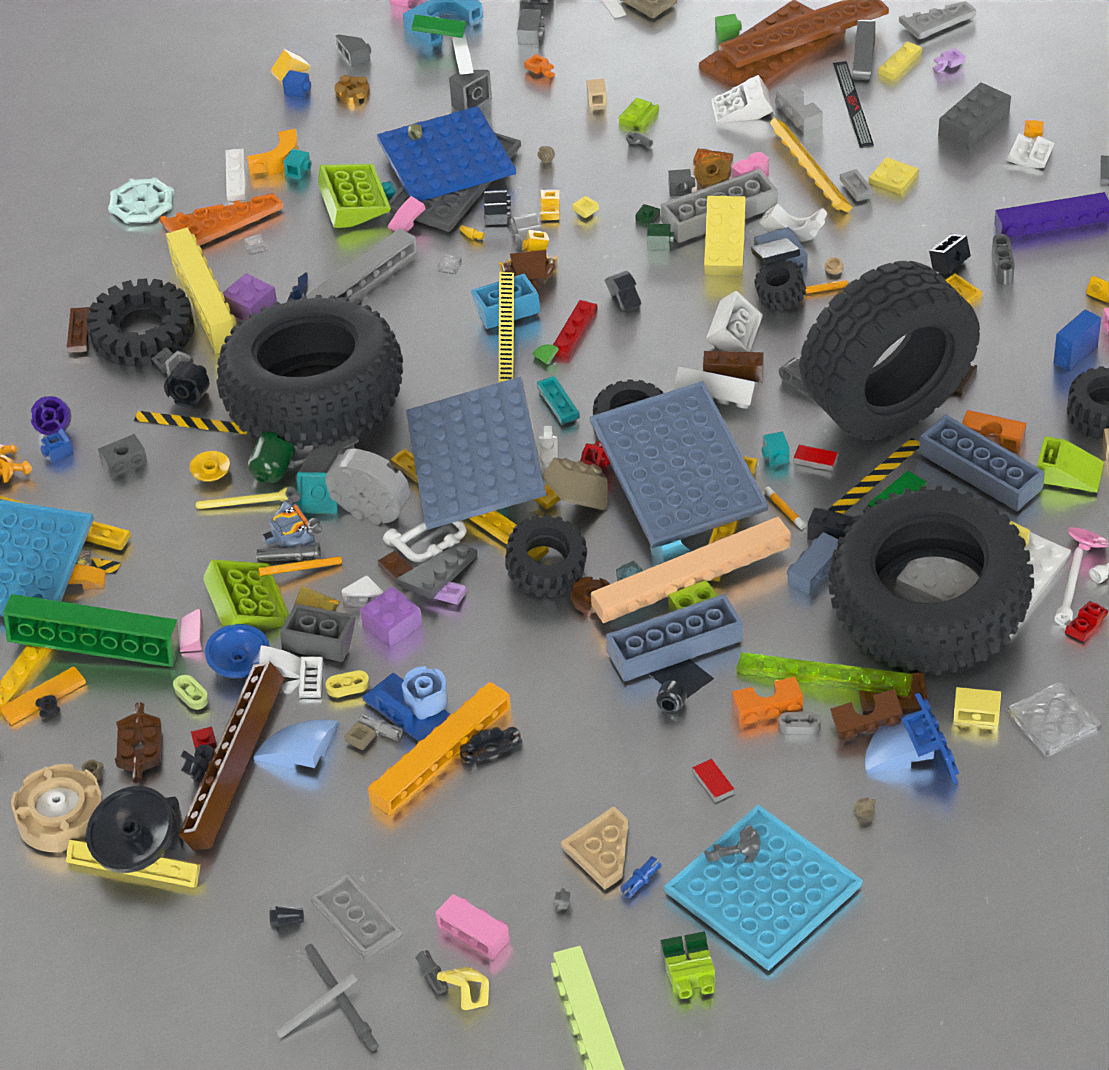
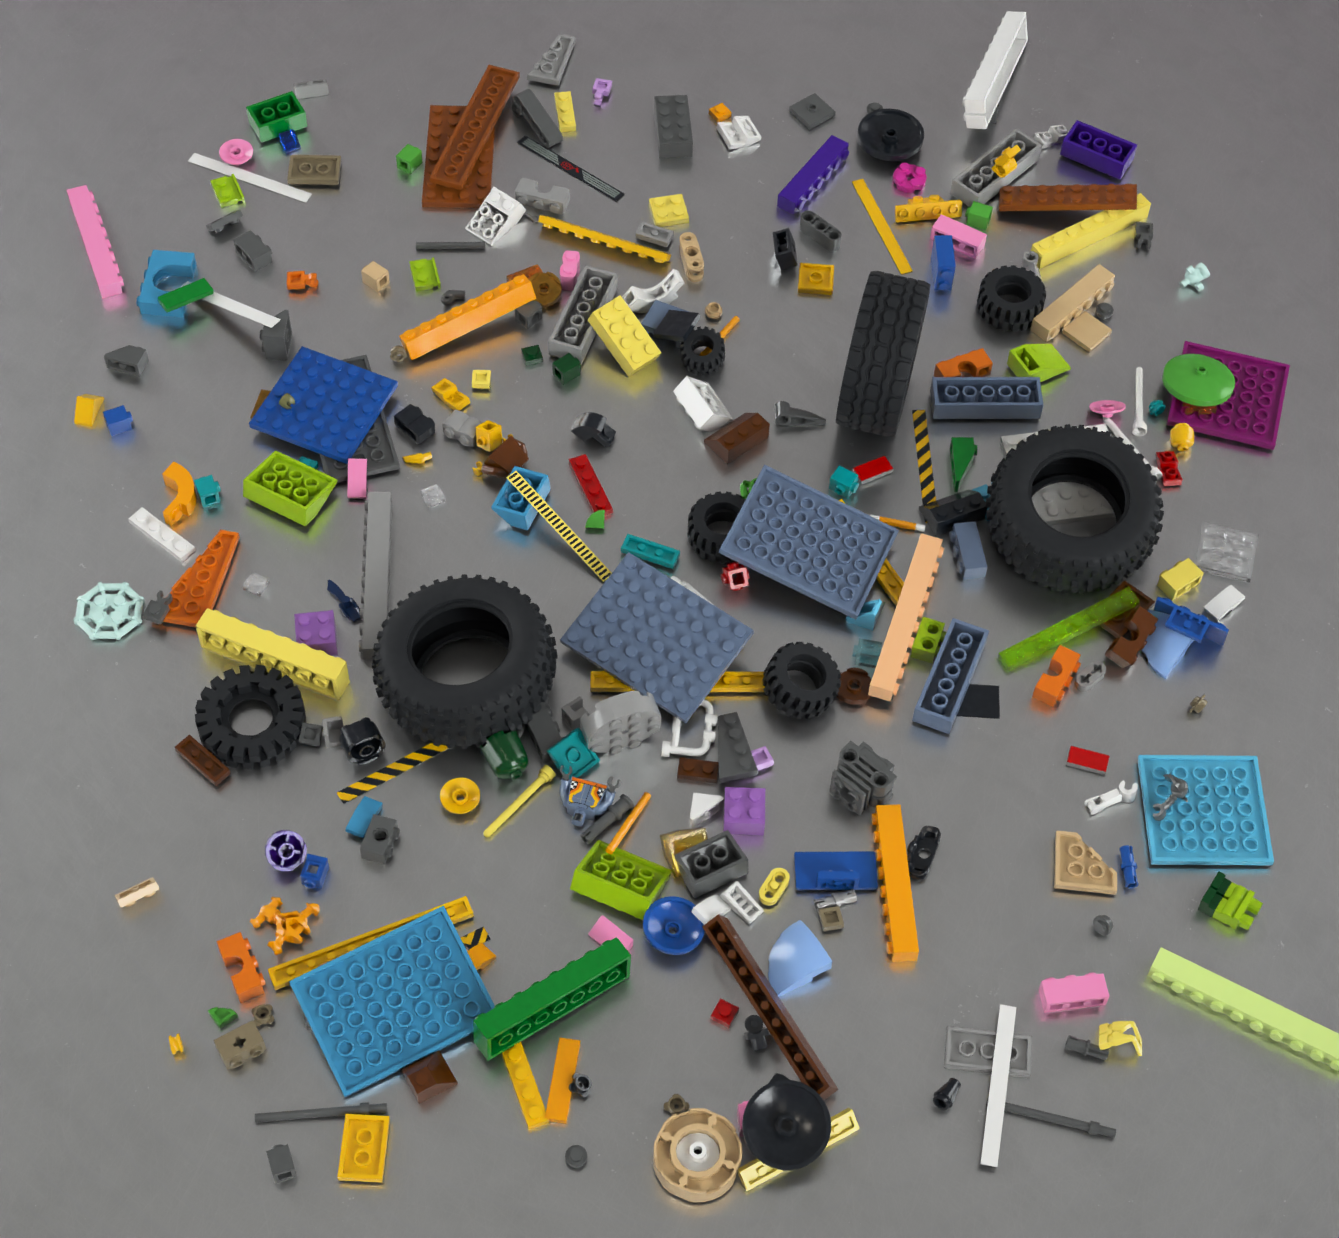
camera: 50 degrees left, 10 degrees up
reddish brown plate [115,702,162,783] -> none
yellowish green plate [173,675,208,709] -> none
light grey bar [275,973,358,1039] -> none
pearl gold plate [334,75,370,104] -> none
light blue brick [402,666,448,719] -> none
dark tan slope [542,457,608,510] -> none
black head [656,681,687,713] -> none
white brick [674,366,759,409] -> none
none -> dark grey plate [142,590,173,625]
none -> dark azure slope [345,796,383,838]
none -> light orange brick [399,274,536,360]
none -> dark grey bar [416,242,485,249]
none -> tan piece [679,232,704,282]
none -> dark grey piece [829,741,897,816]
none -> yellow sticker [852,179,913,274]
none -> white sticker [980,1004,1017,1167]
none -> white piece [1084,780,1138,815]
none -> white slope [1204,585,1245,621]

